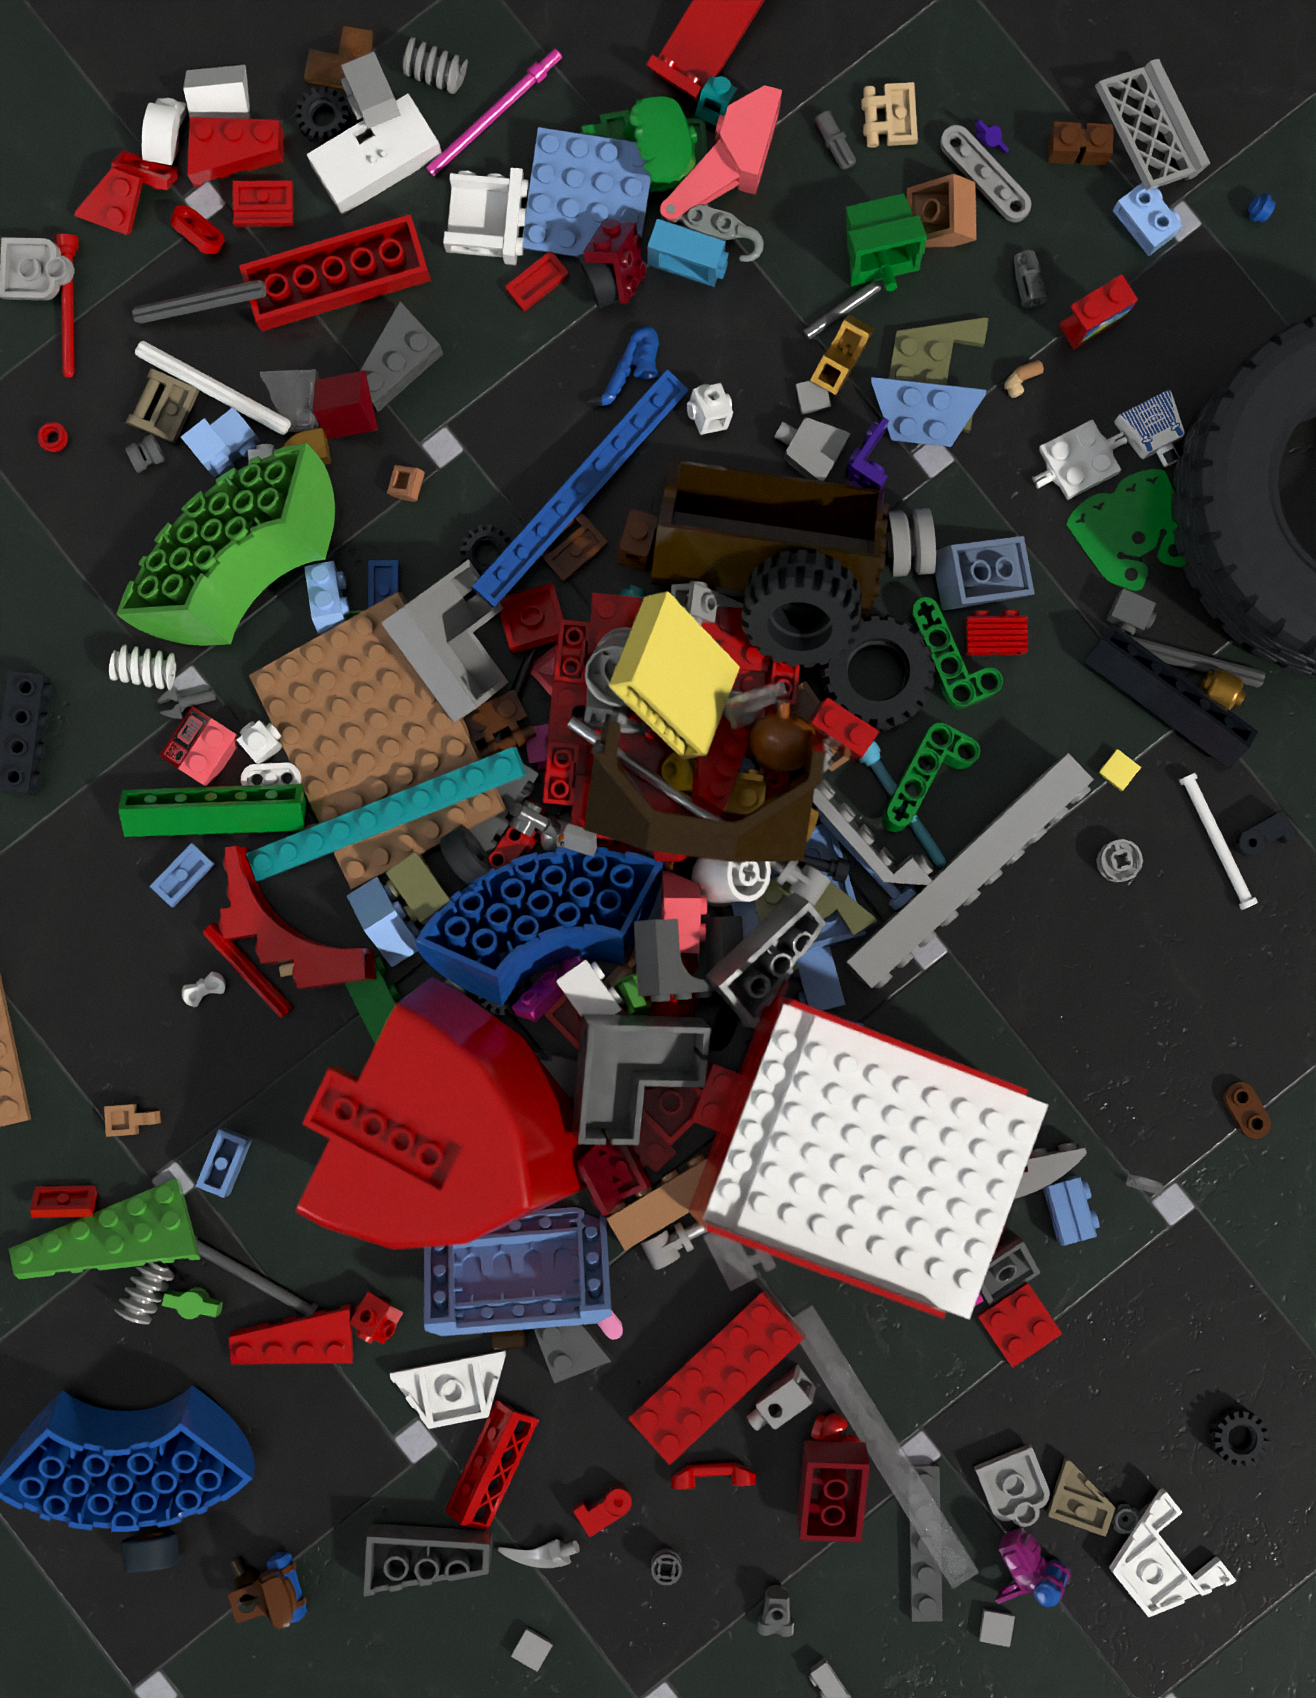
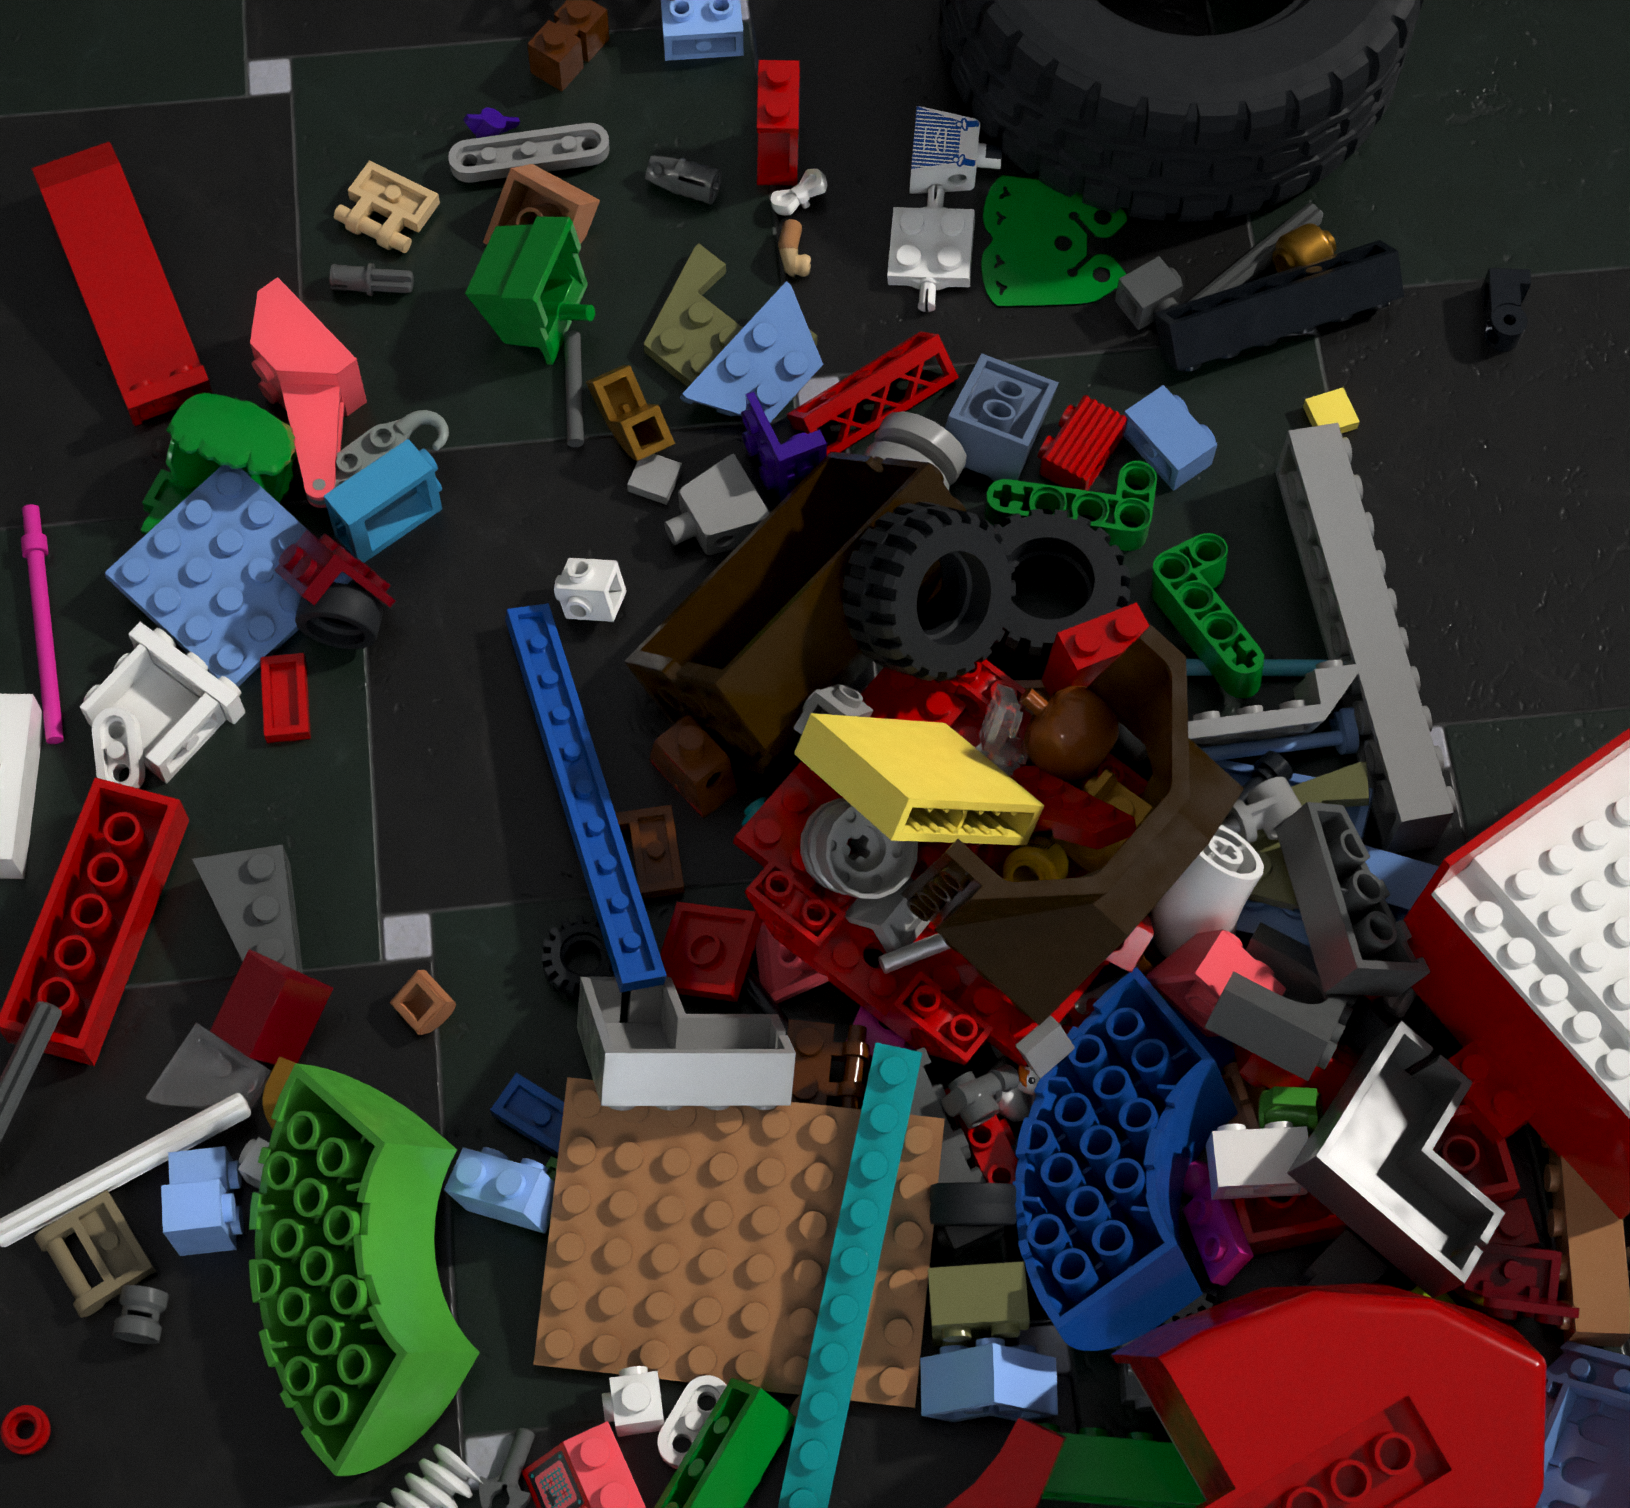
camera: 60 degrees left, 20 degrees down
blue piece [586,326,659,406] -> none
teal brick [694,76,738,126] -> none
light grey wheel [1096,839,1143,882] -> none
white bar [1179,773,1258,910] -> none
none -> white plate [92,707,145,789]
none -> white piece [771,168,828,216]
none -> red fence [786,331,959,455]
none -> medium blue brick [1124,385,1217,491]

